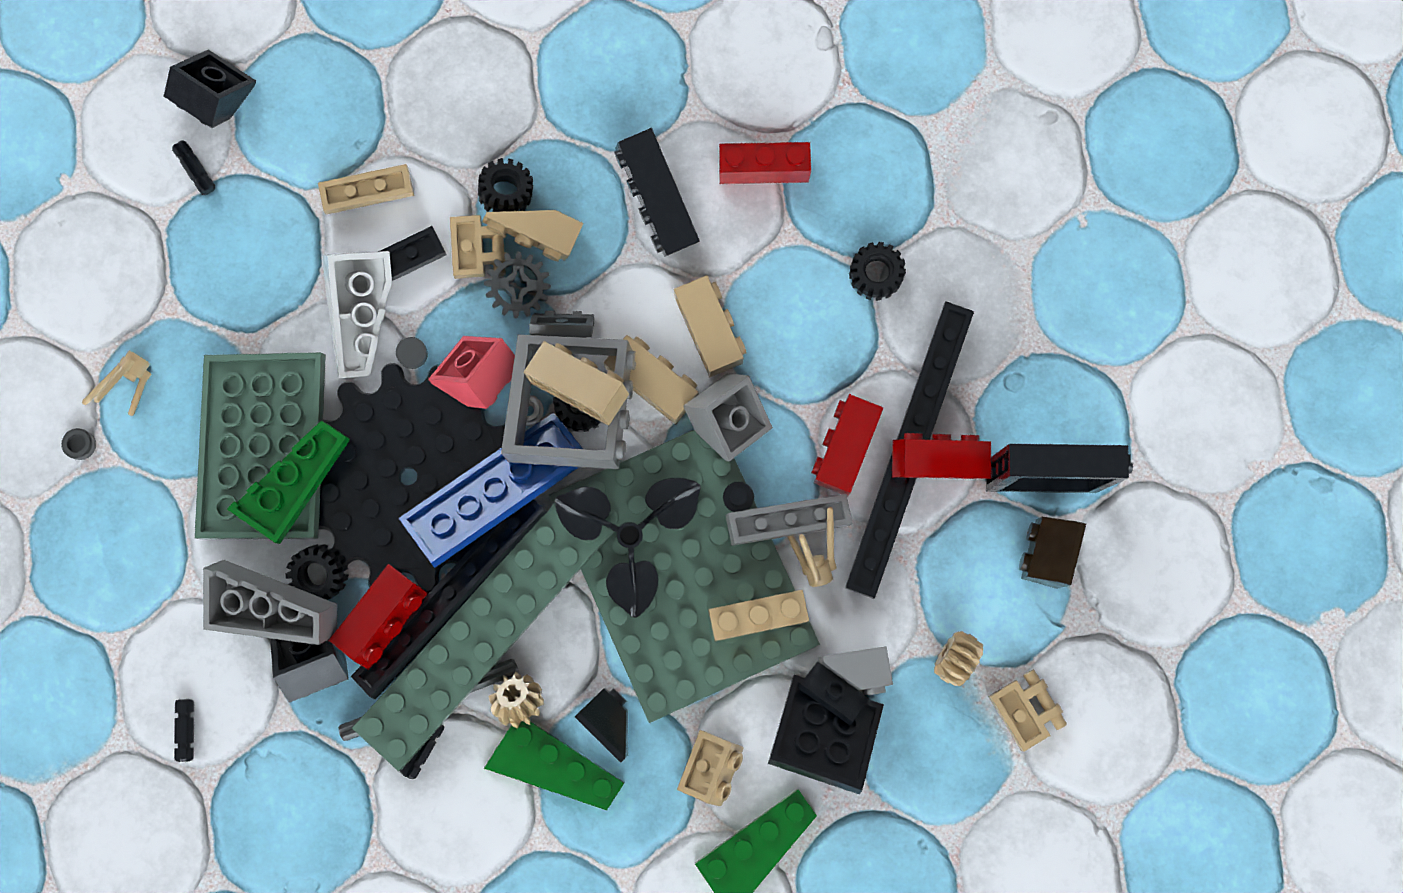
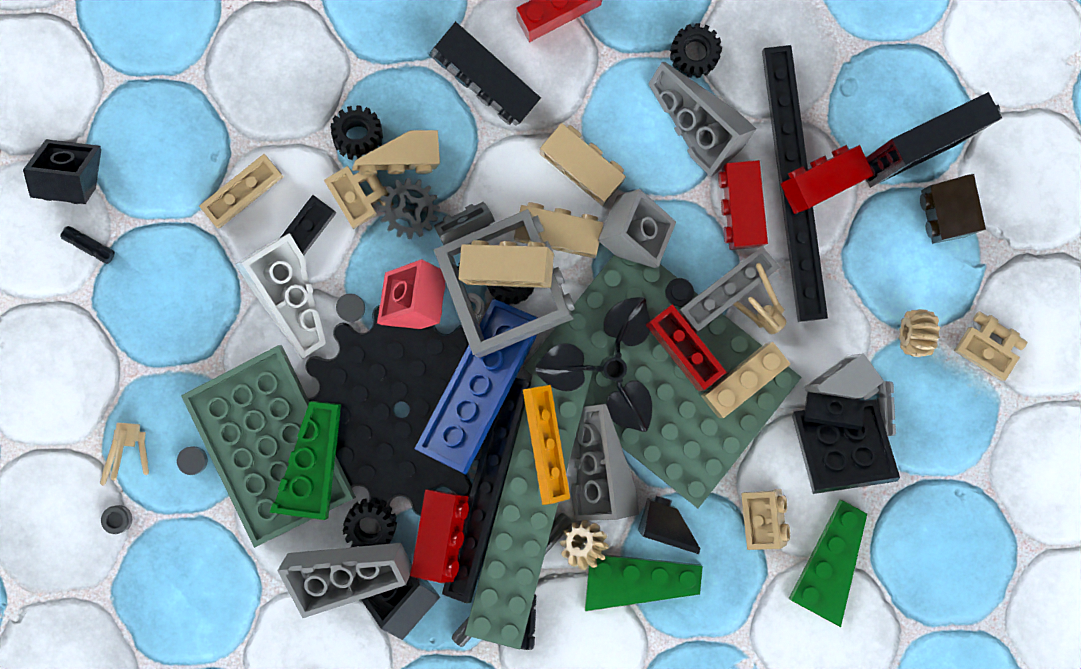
camera: 30 degrees left, 5 degrees up
none -> dark grey tile [177,446,208,475]
none -> light orange plate [523,385,570,505]
none -> light grey wedge [572,404,639,521]
none -> red brick [646,304,726,391]
none -> light grey wedge [649,62,756,177]
none -> light grey axle [877,381,896,436]

